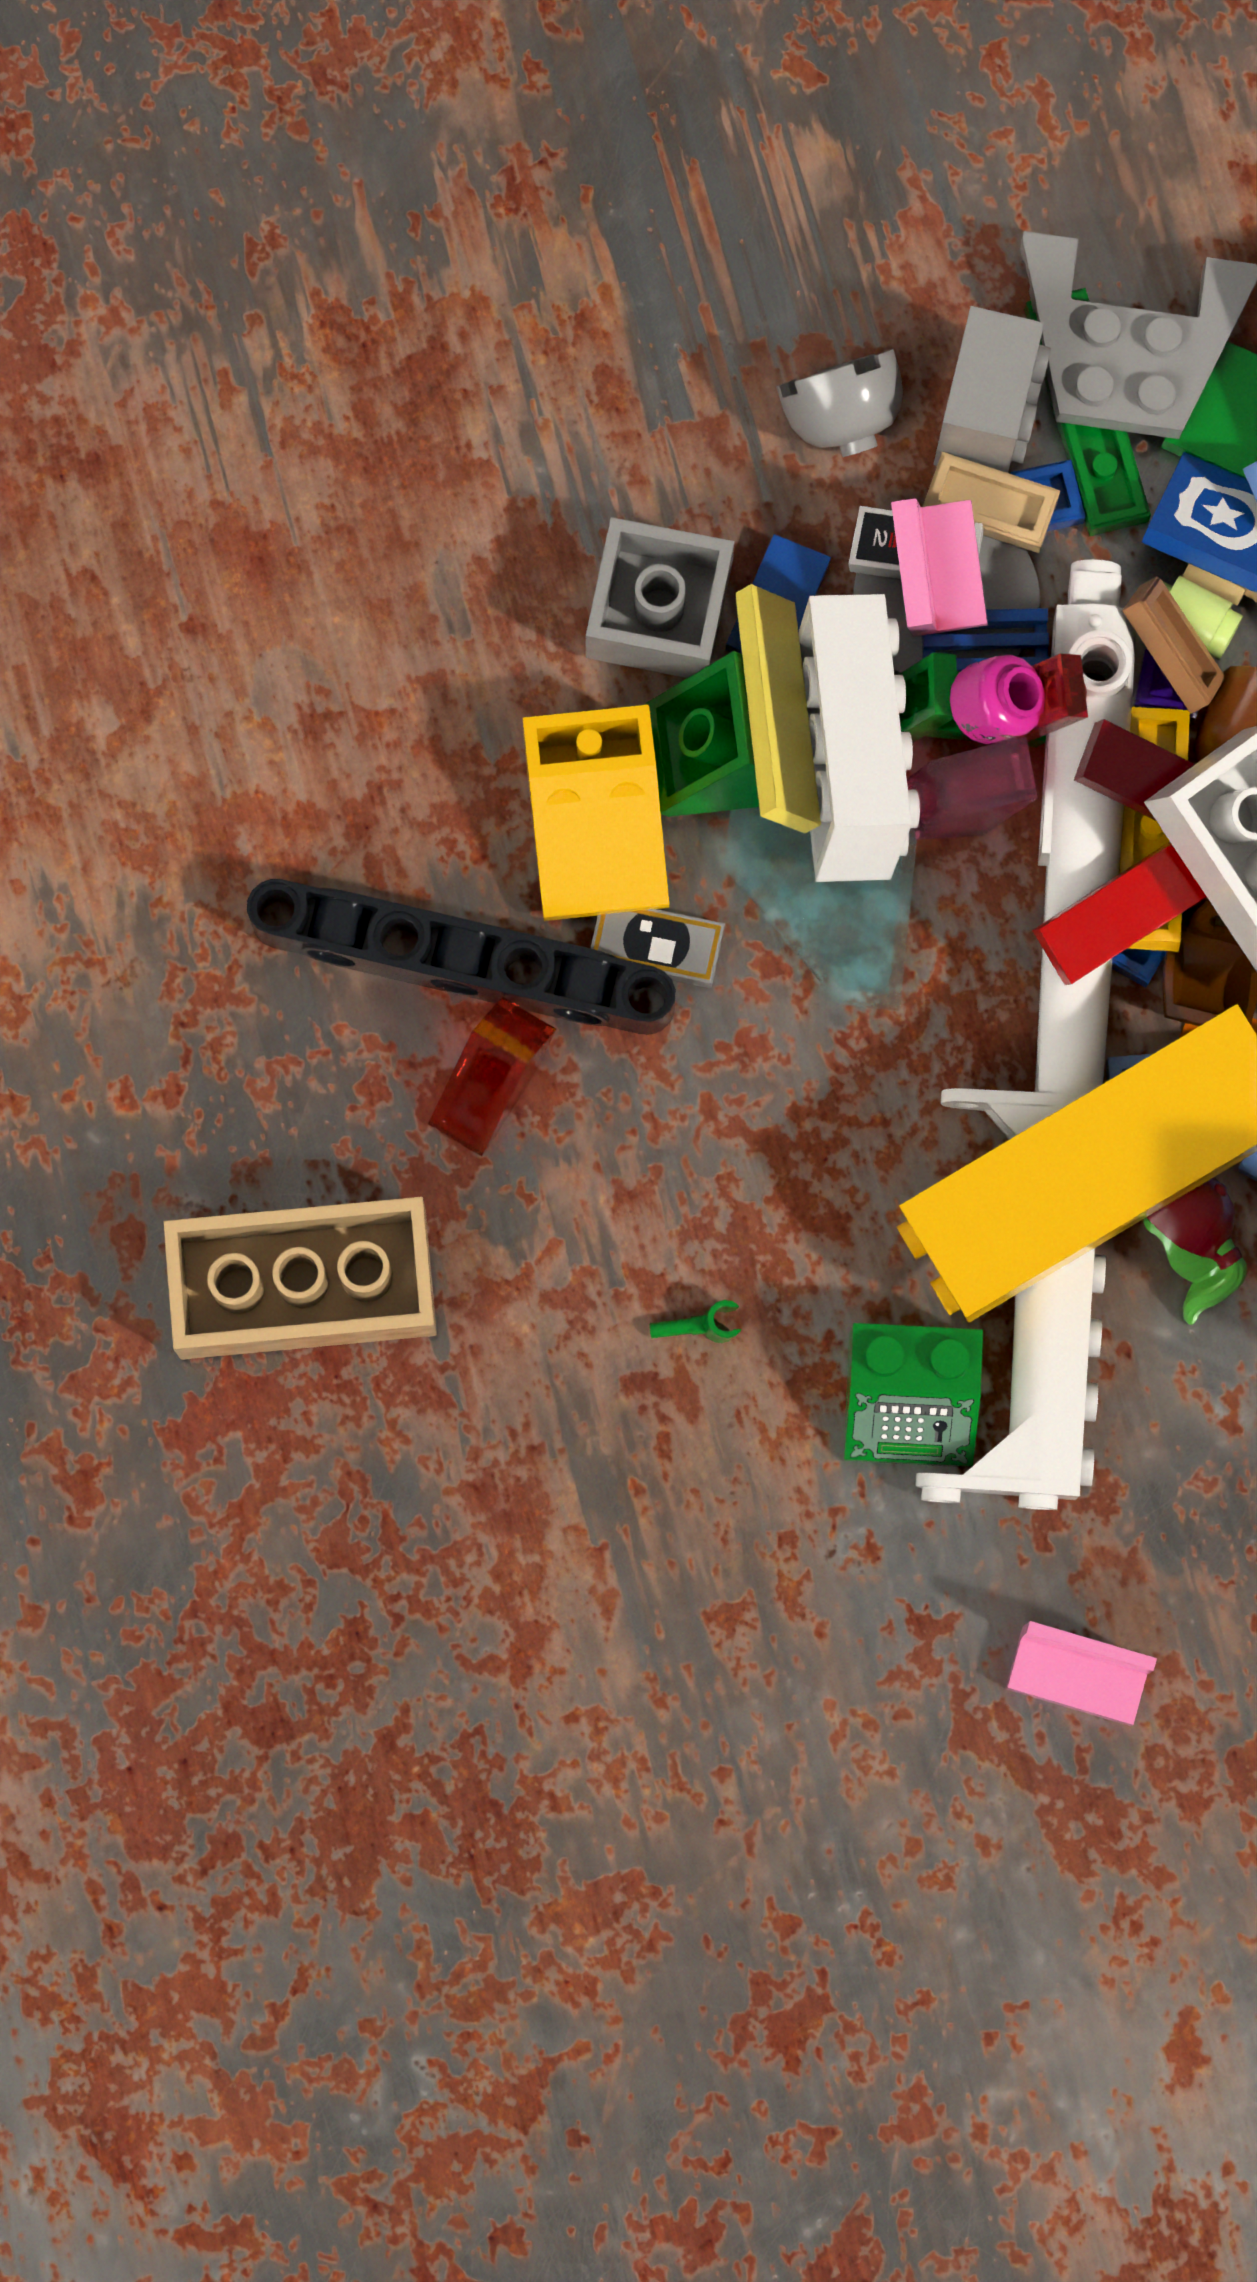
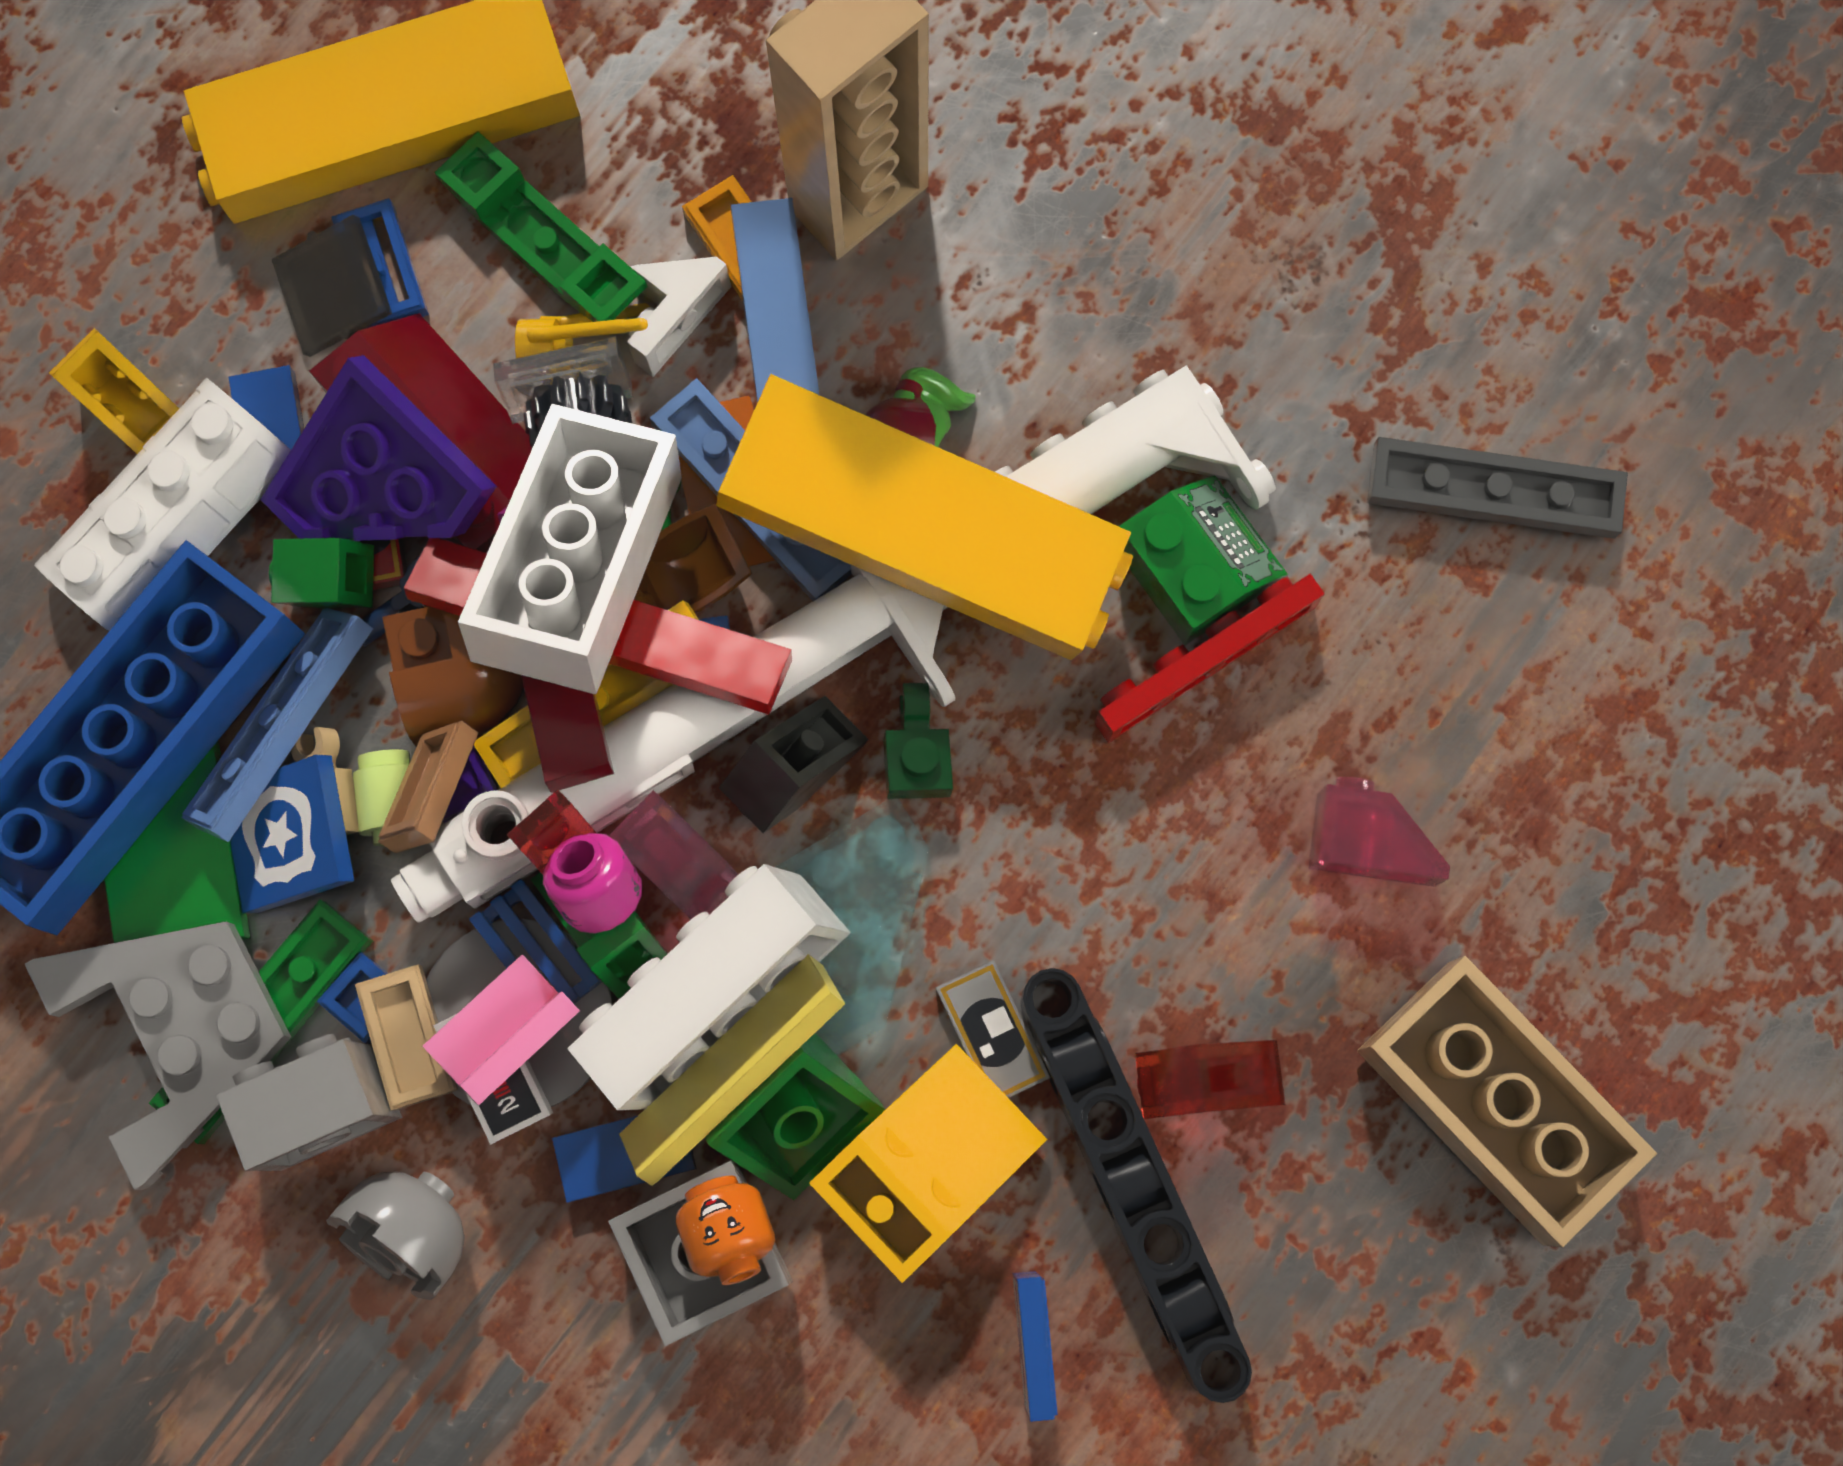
camera: 125 degrees left, 0 degrees up
green hand [649,1300,742,1343] -> none
bright pink panel [1005,1621,1157,1726] -> none
none -> orange head [676,1175,775,1285]
none -> pearl dark grey slope [719,696,869,833]
none -> dark green plate [883,683,953,799]
none -> blue tile [1012,1271,1058,1422]
none -> red plate [1094,573,1325,744]
none -> clear pink slope [1308,777,1450,887]
none -> dark grey plate [1367,437,1628,539]

